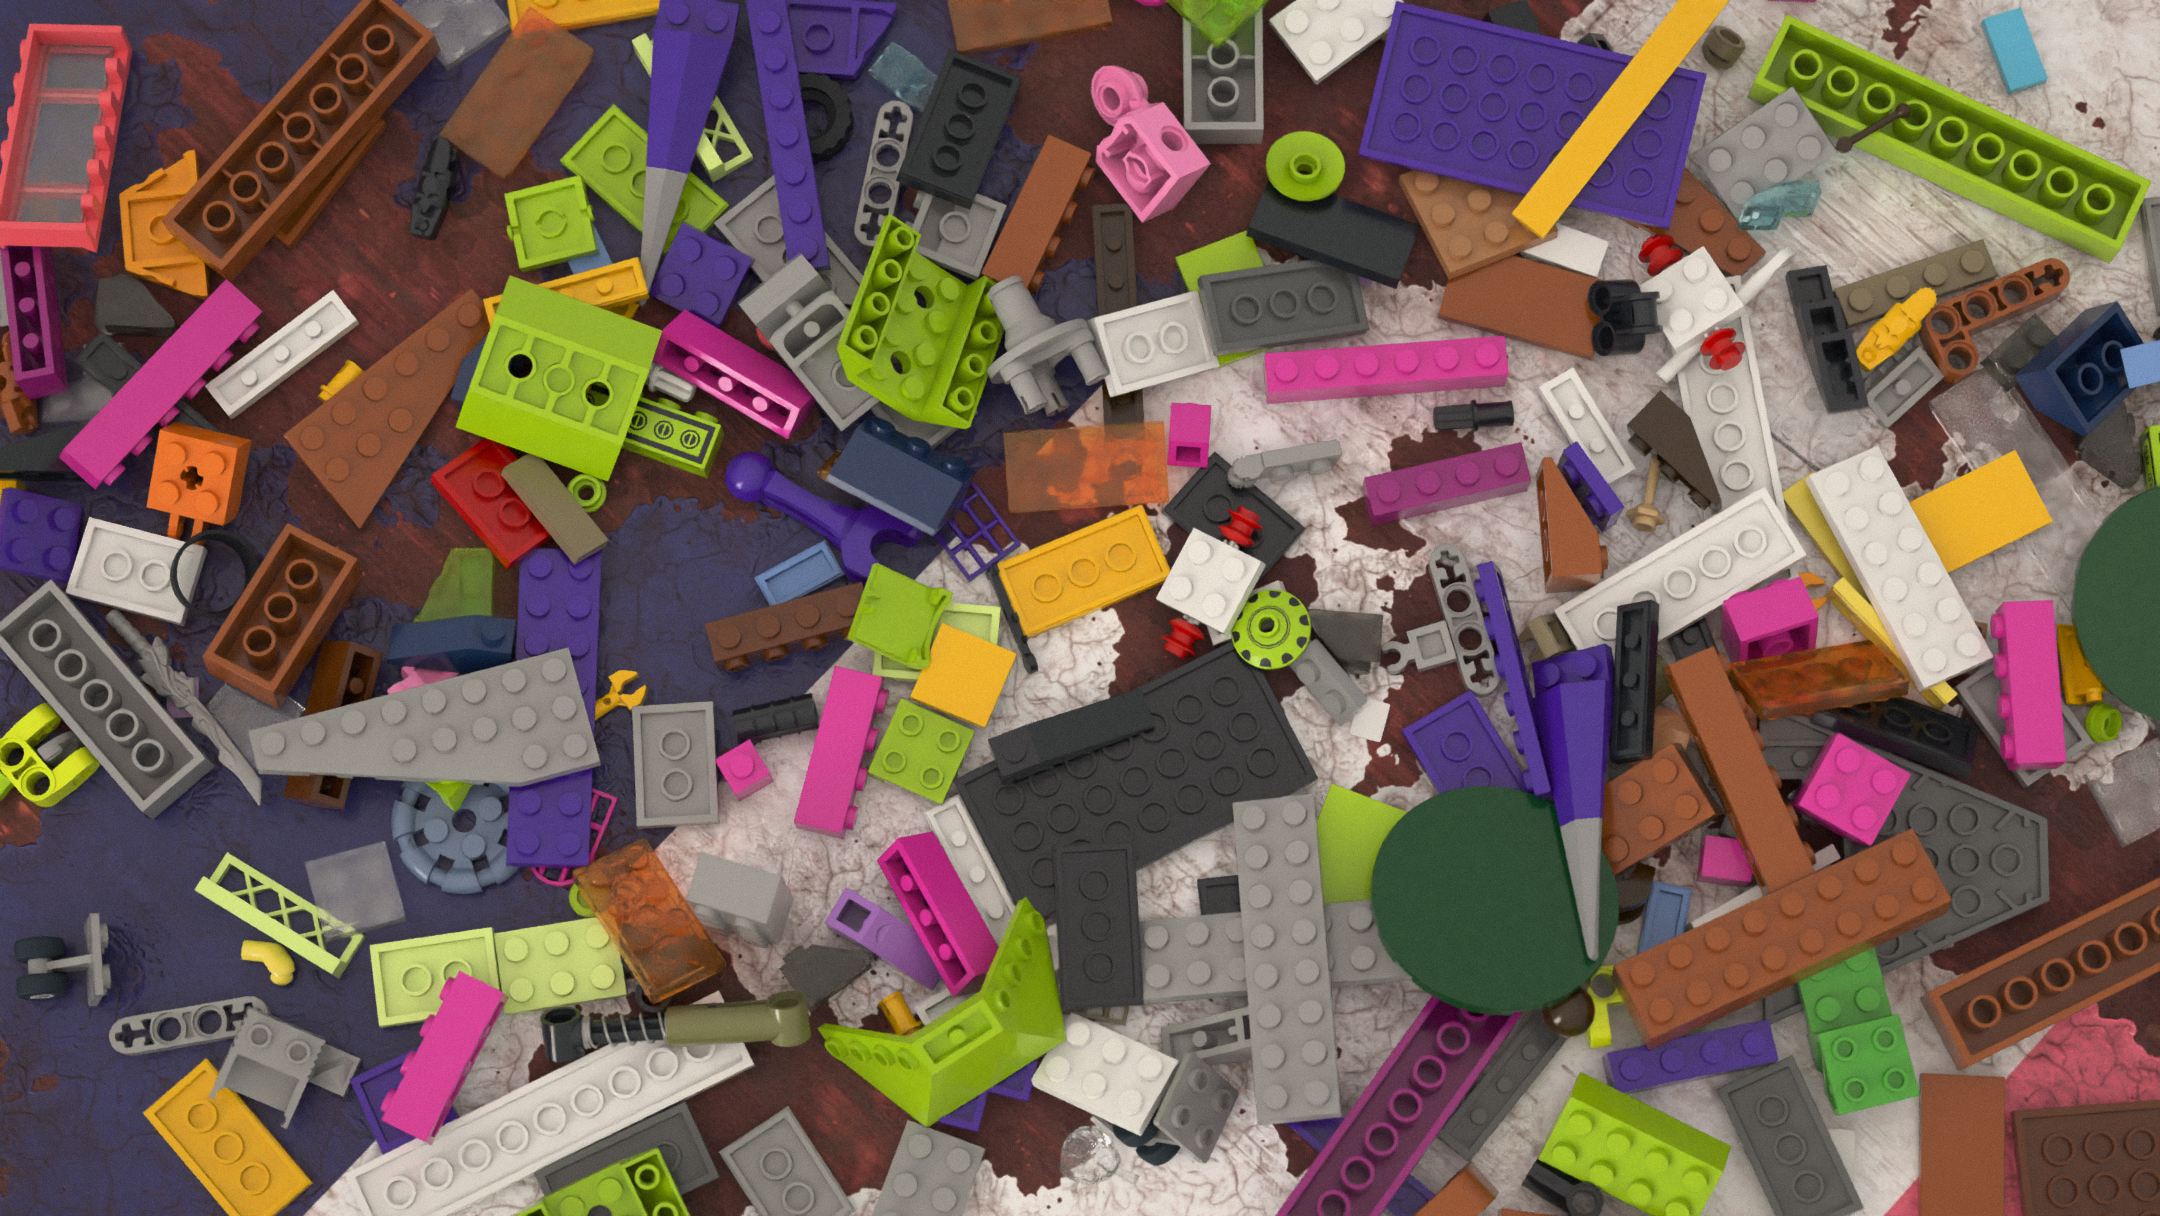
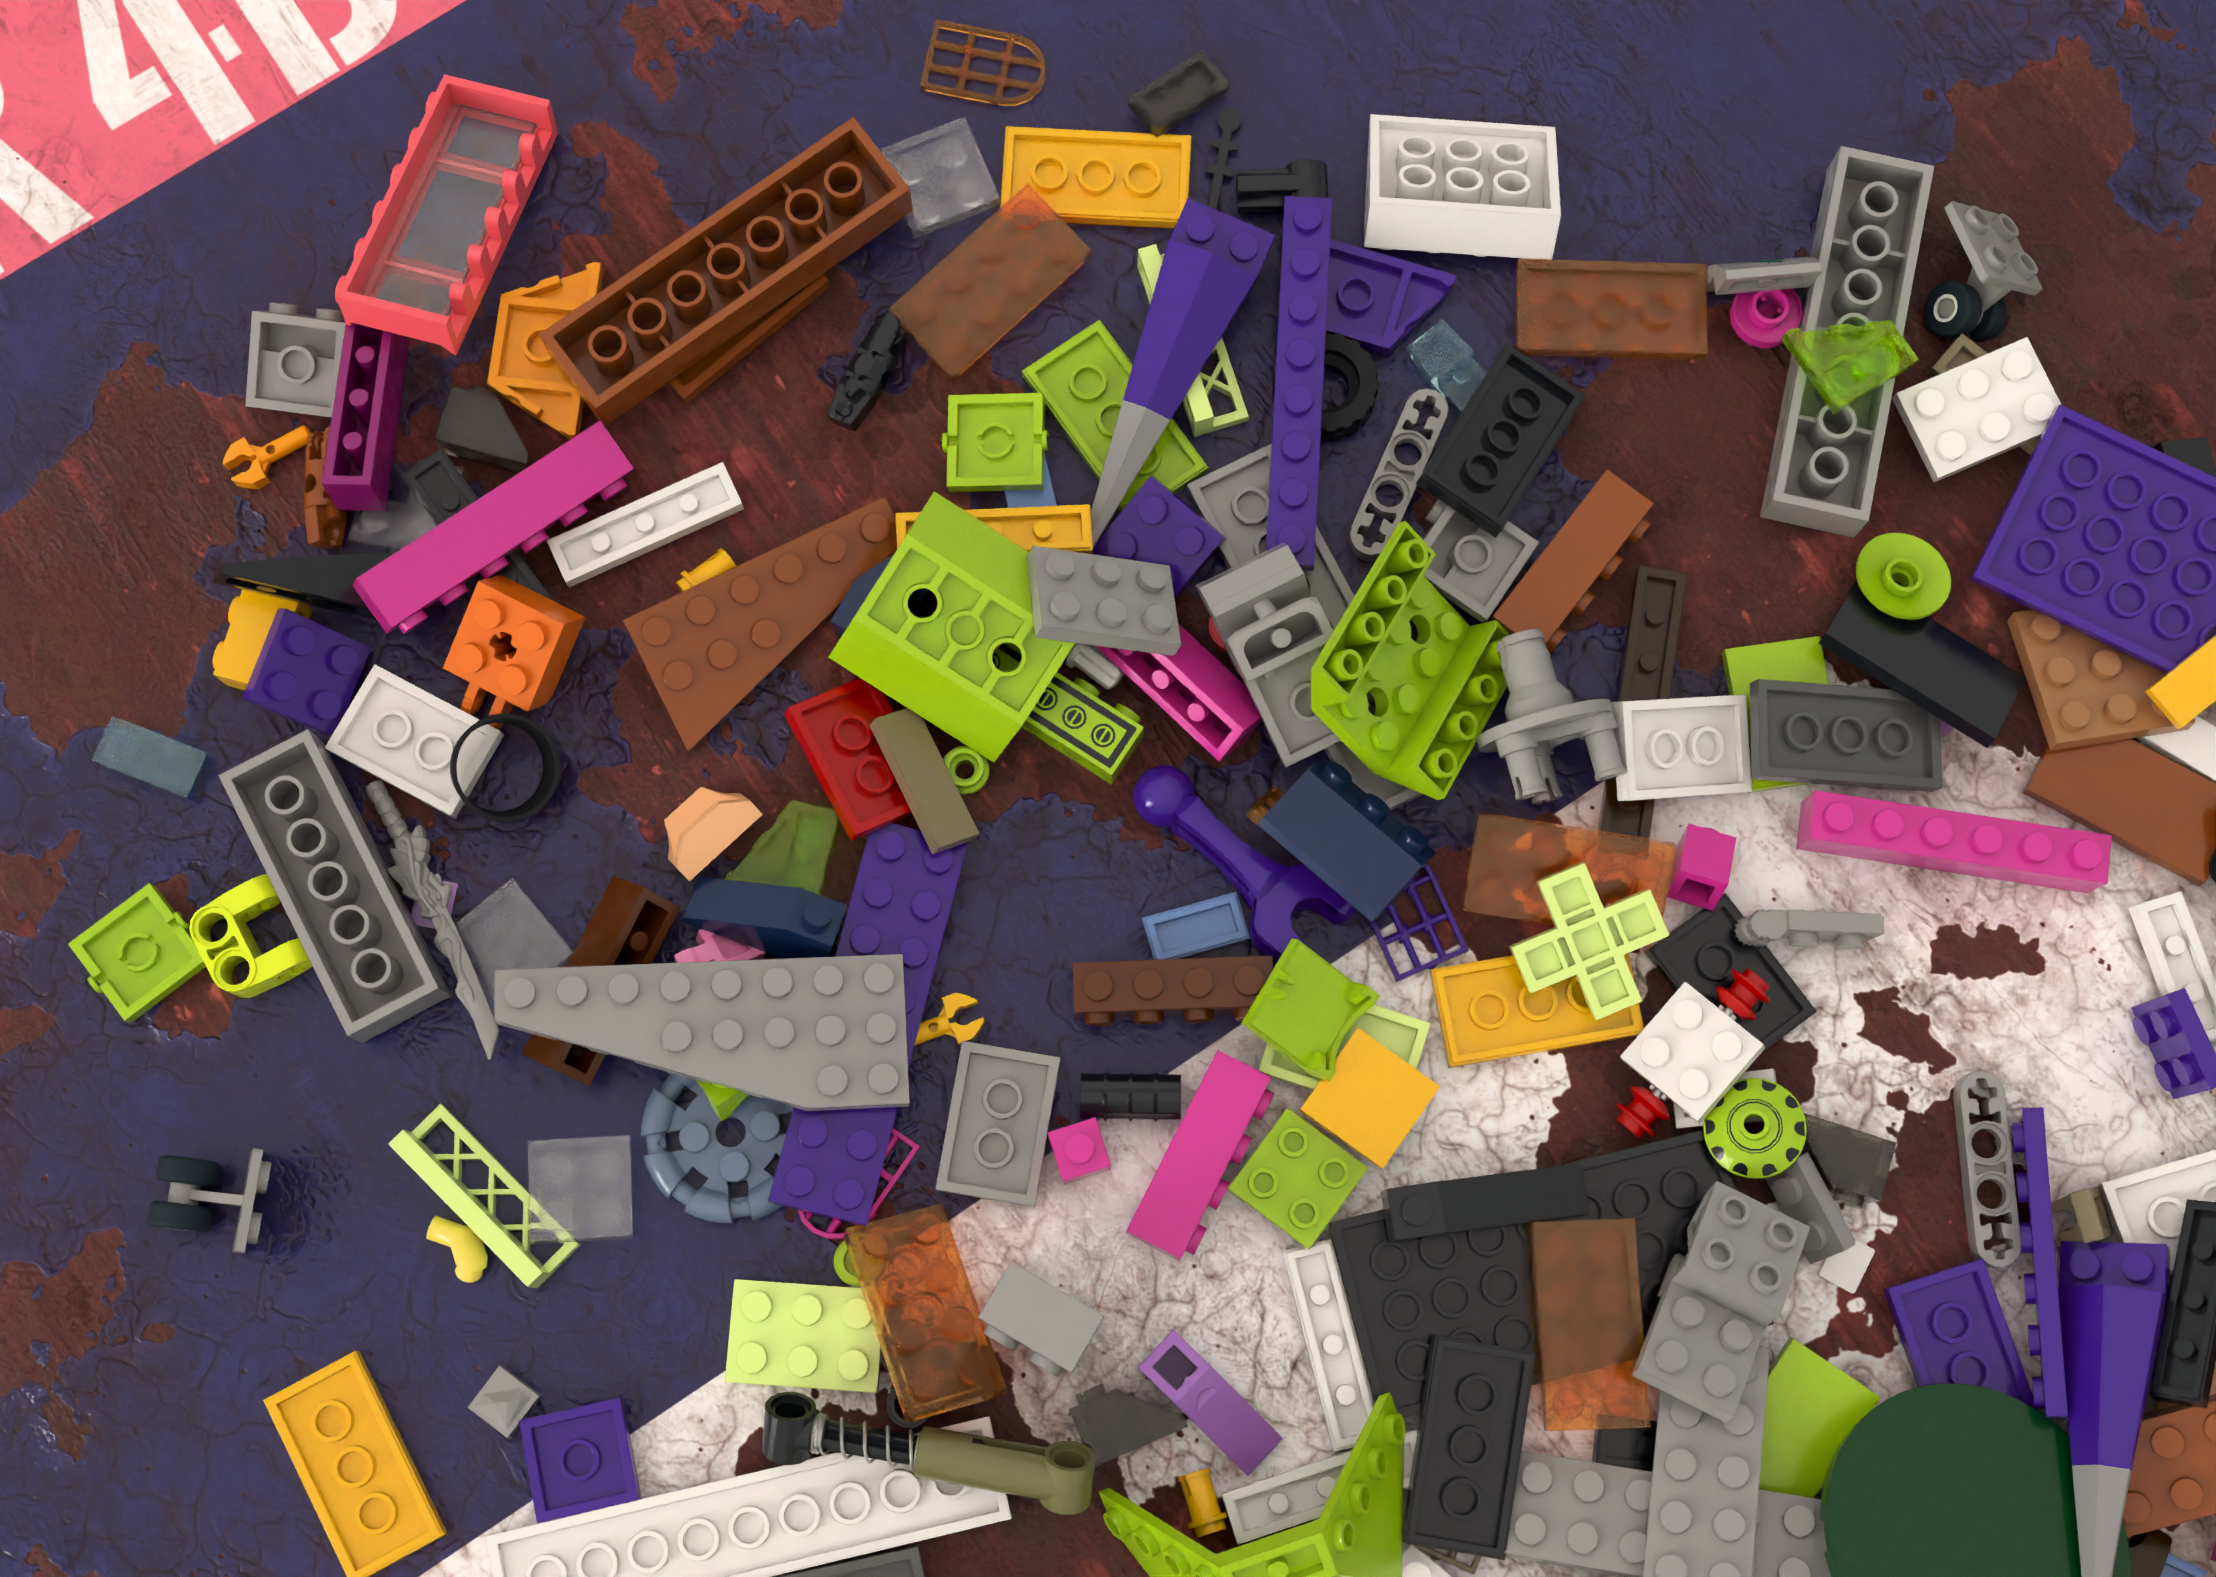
camera: 10 degrees right, 0 degrees up
light grey tile [37,731,85,767] -> none
light grey beam [109,996,272,1056] -> none
dark orange brick [202,523,362,709] -> none
light grey piece [209,1006,326,1129] -> none
yellowish green plate [370,927,504,1028] -> none
dark pink brick [381,971,509,1145] -> none
dark pink brick [877,831,999,998] -> none
black piece [985,564,1038,674] -> none
bright pink brick [1091,65,1211,223] -> none
magenta brick [1362,442,1531,527] -> none
light grey plate [1381,620,1457,674] -> none
black axle [1433,400,1514,432] -> none
dark orange slope [1535,457,1608,593] -> none
none -> light nougat slope [664,787,763,882]
none -> light grey plate [1026,546,1181,656]
none -> yellowish green plate [1509,862,1670,1020]
none -> clear orange plate [1530,1218,1650,1431]
none -> light grey piece [1632,1181,1810,1423]

